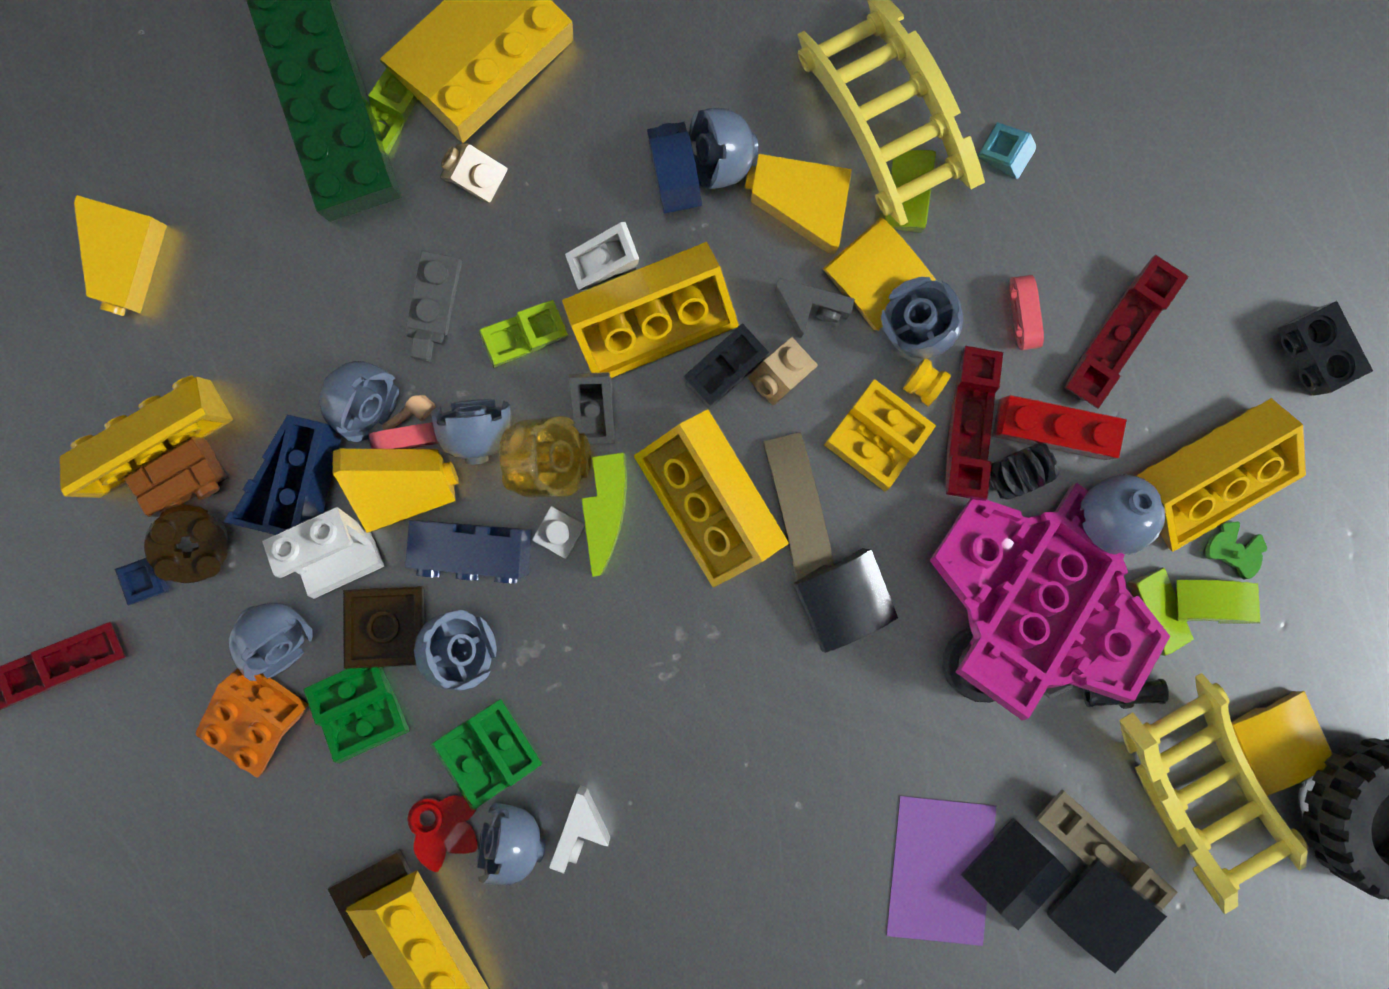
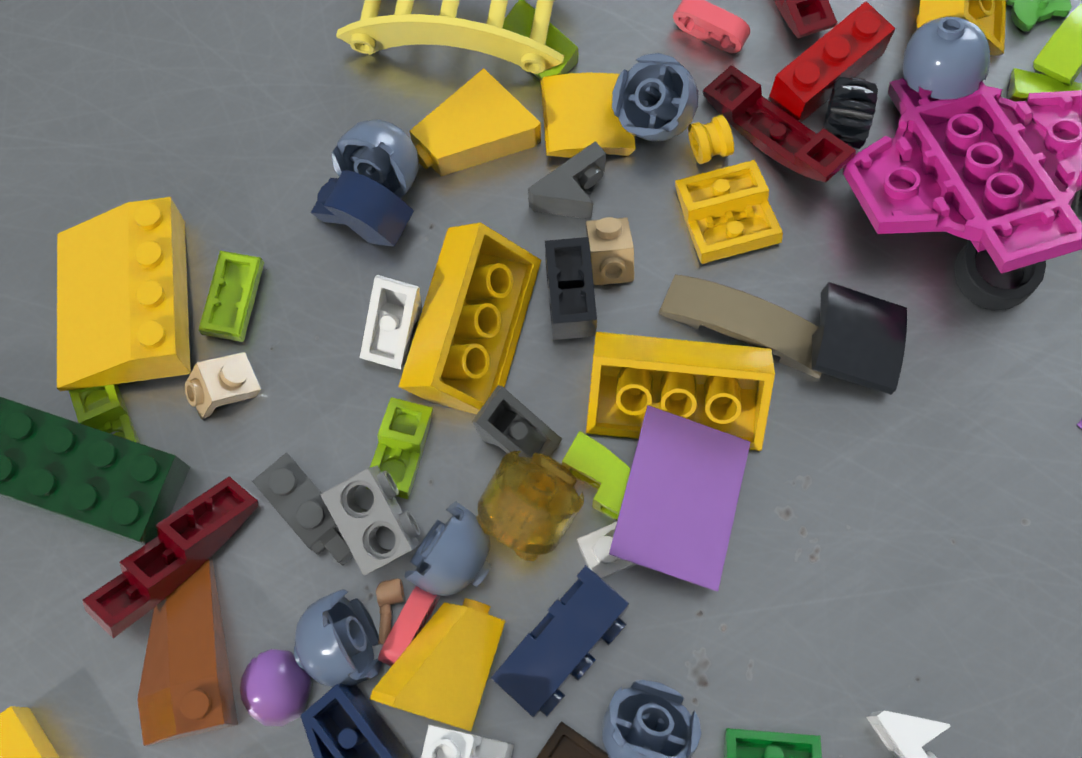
camera: 50 degrees left, 15 degrees down
none -> dark red slope [82,476,258,638]
none -> dark orange wedge [137,556,238,746]
none -> lime plate [198,251,264,342]
none -> medium lavender hair [240,649,312,726]
none -> light grey brick [320,466,420,576]
none -> medium lavender sticker [609,405,751,592]

